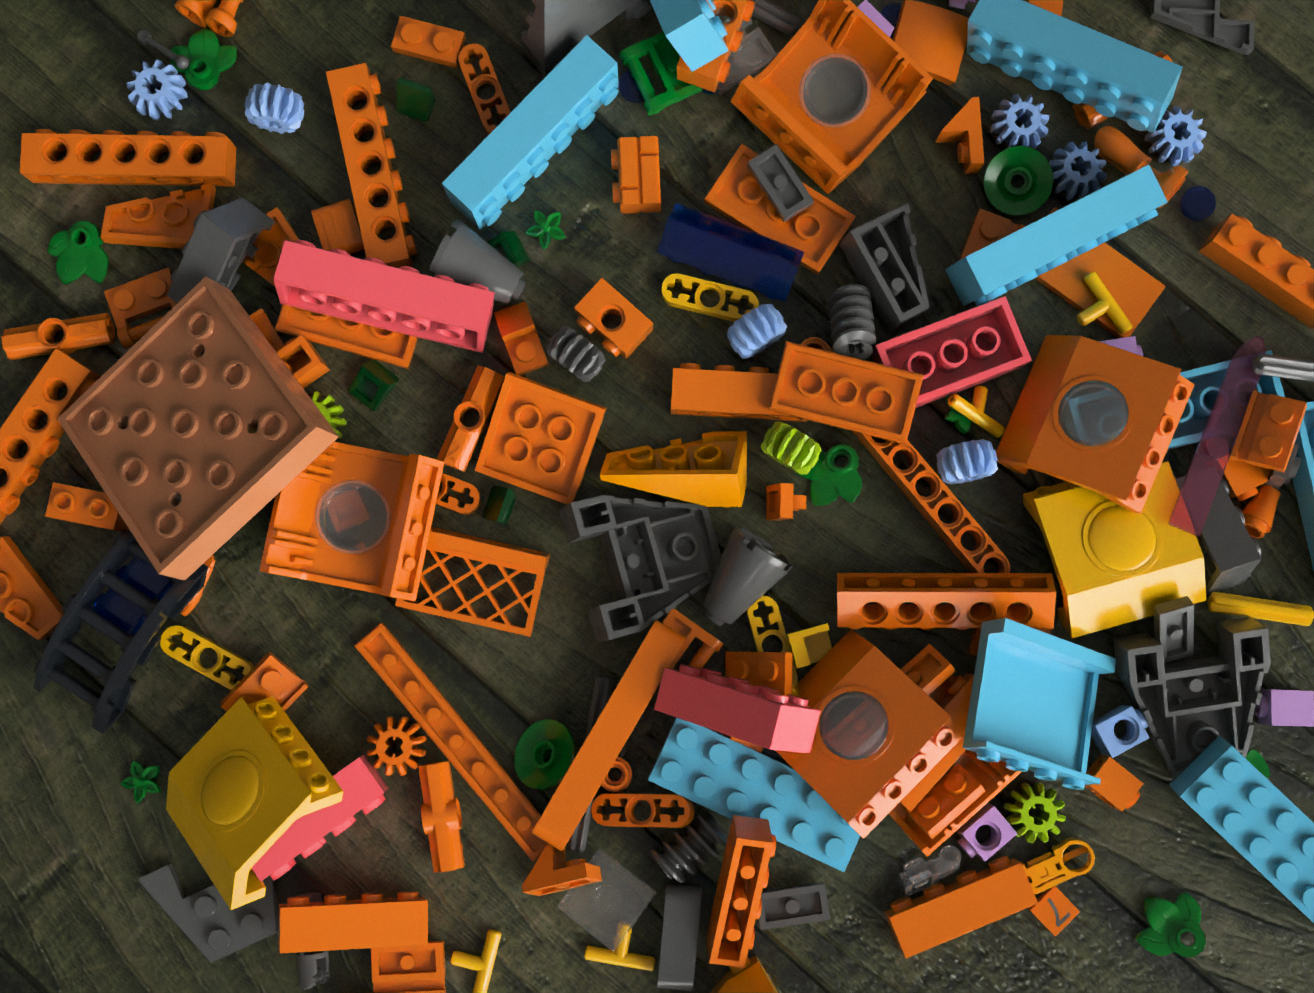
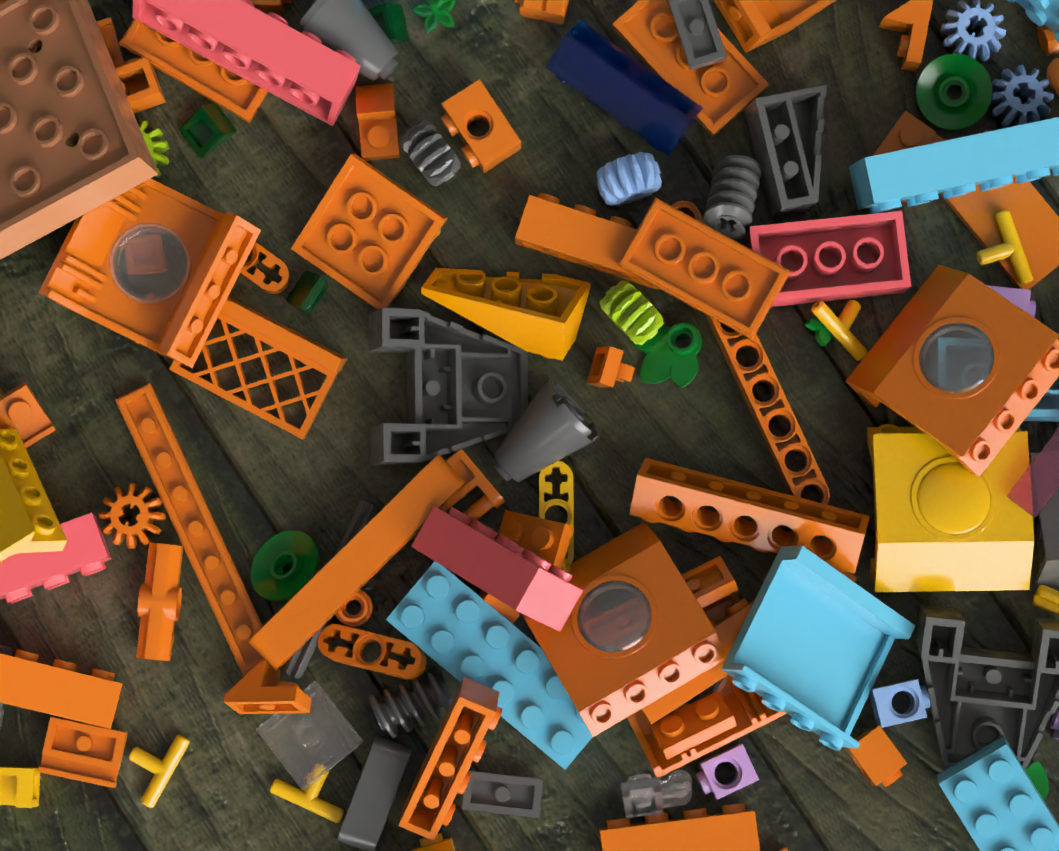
camera: 15 degrees right, 0 degrees up
orange piece [436,365,505,473] -> none
yellow beam [661,273,759,322] -> none
yellow panel [786,623,832,668] -> none
light blue gear [936,439,998,485] -> none
lime gear [1004,782,1066,843] -> none
light orange piece [1021,837,1095,894] -> none
dark grey plate [1154,596,1194,663] -> none

